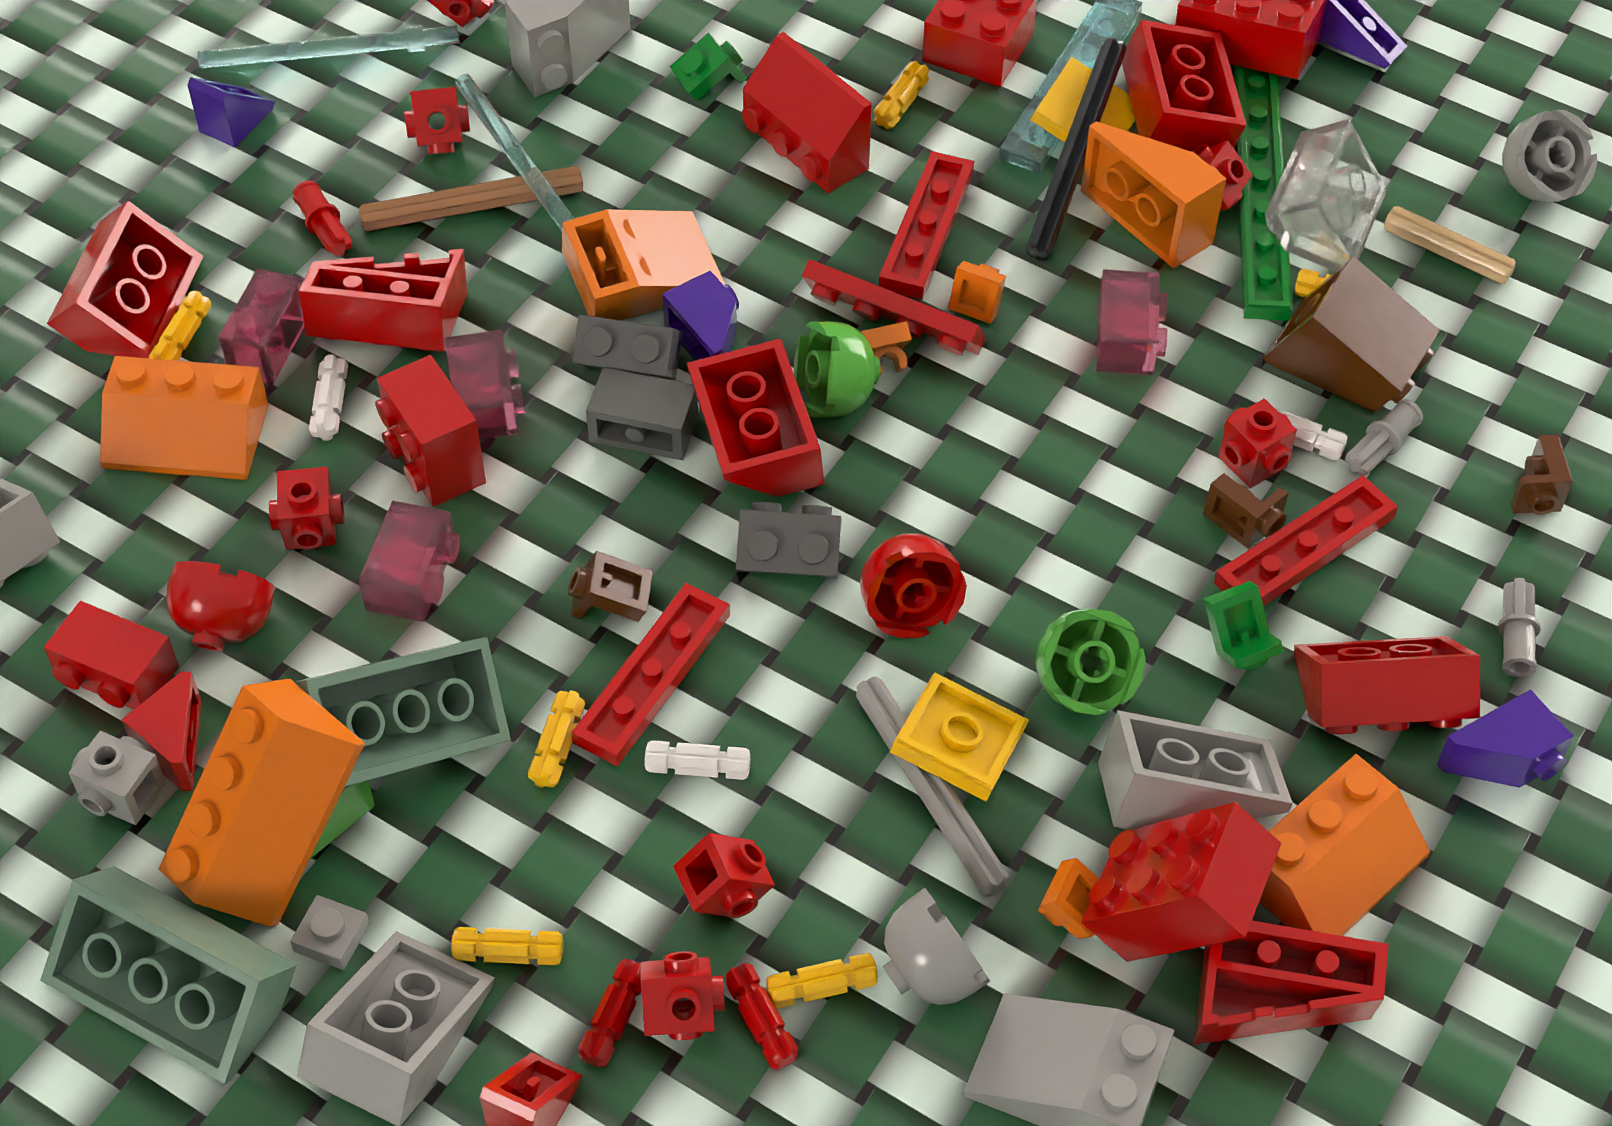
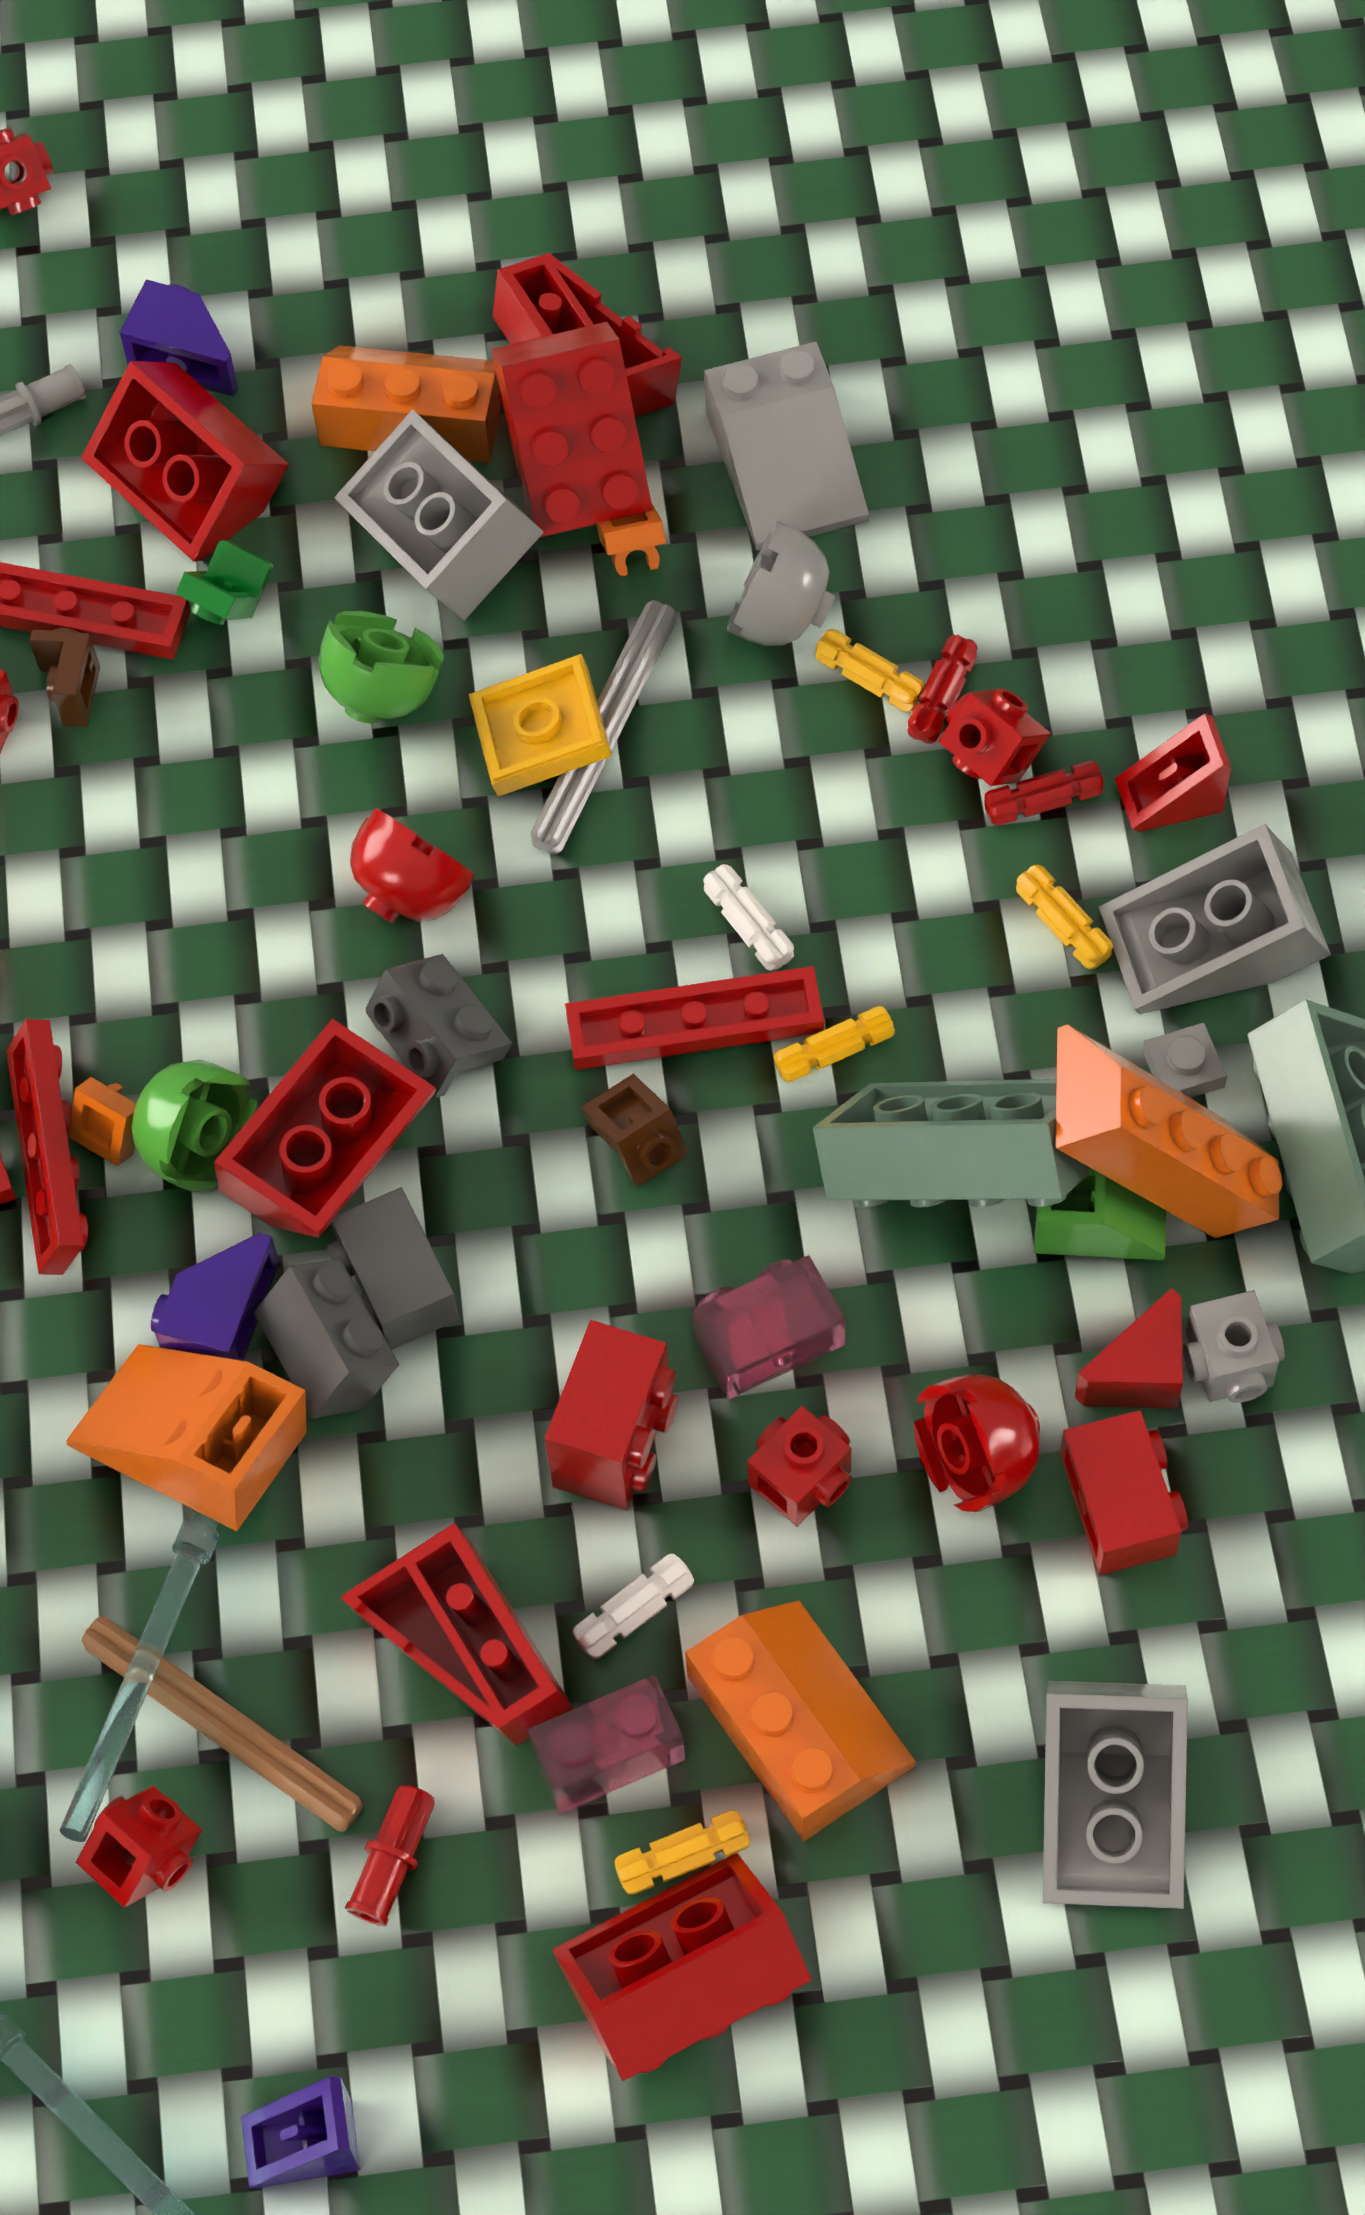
camera: 125 degrees left, 10 degrees up
clear pink brick [445,330,525,439] -> none
red brick [673,833,775,918] -> none

